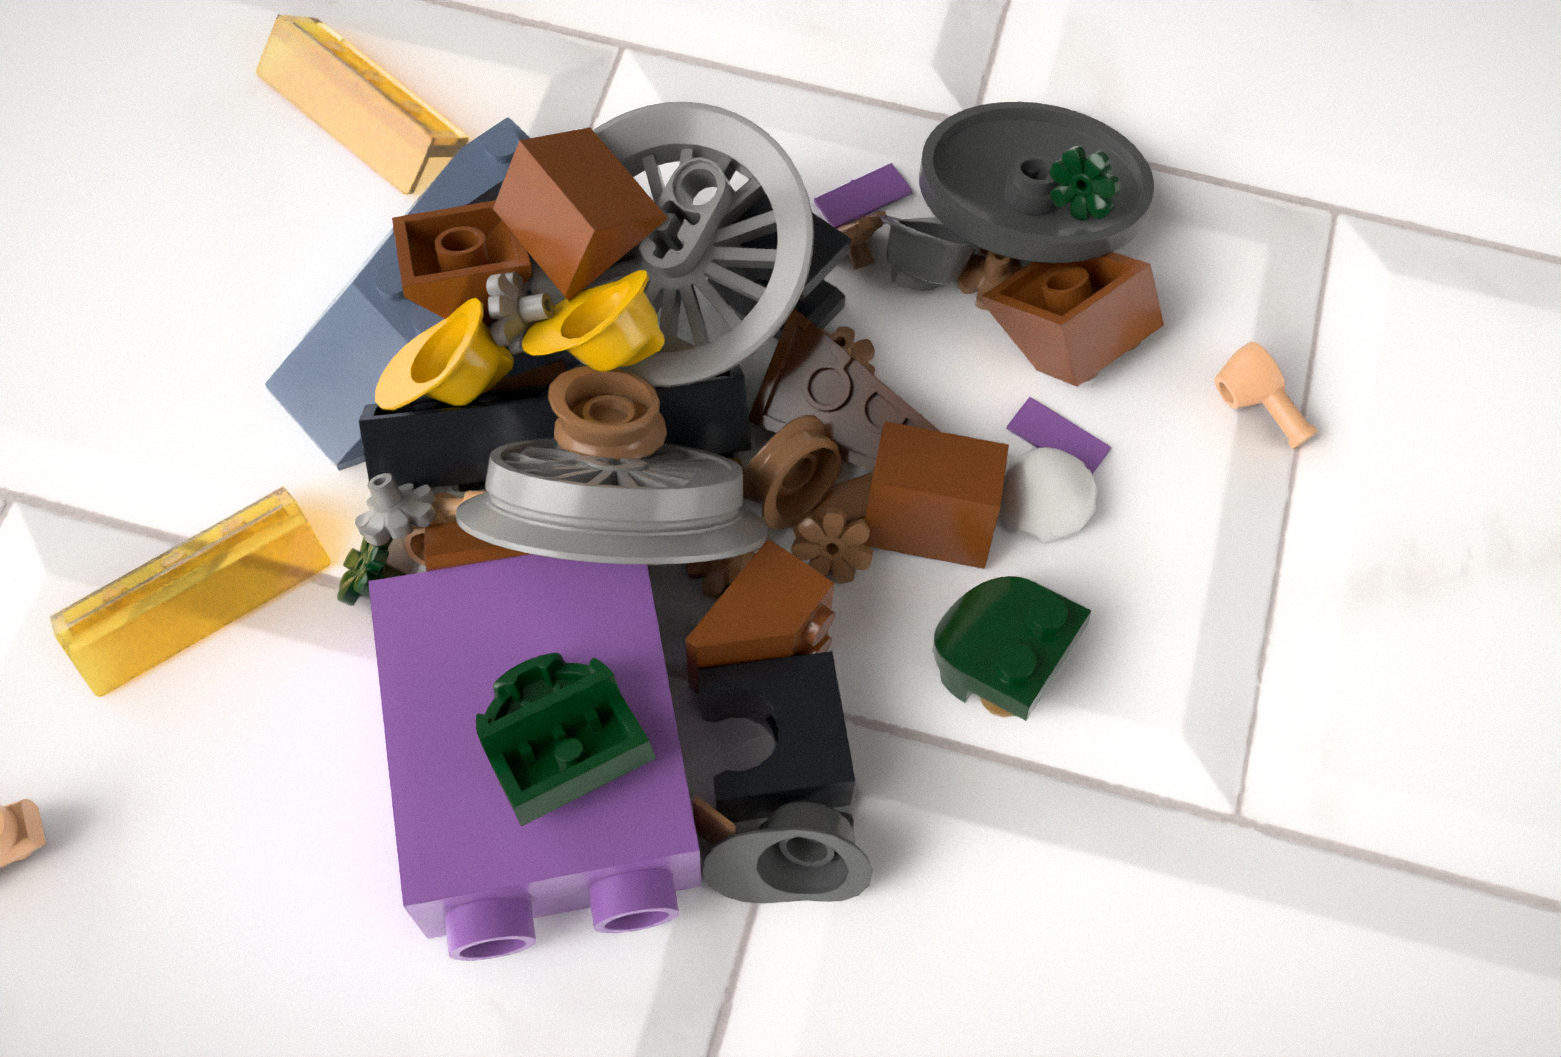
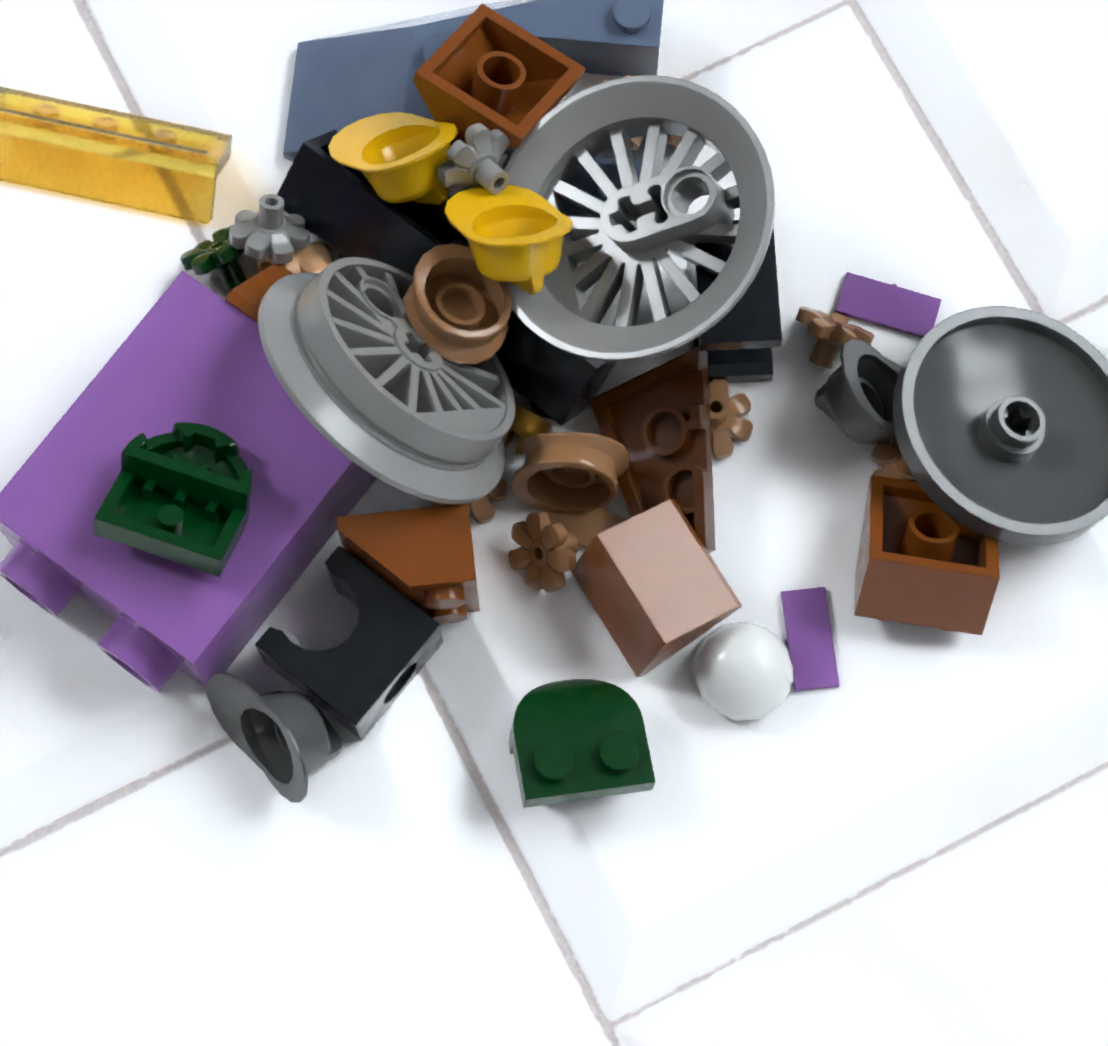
camera: 50 degrees right, 10 degrees up
dark orange slope [493,127,668,301] -> none
medium nougat window [692,795,736,846] -> none
dark green plant [1050,146,1121,221] -> none
light nougat bar [1214,341,1319,450] -> none

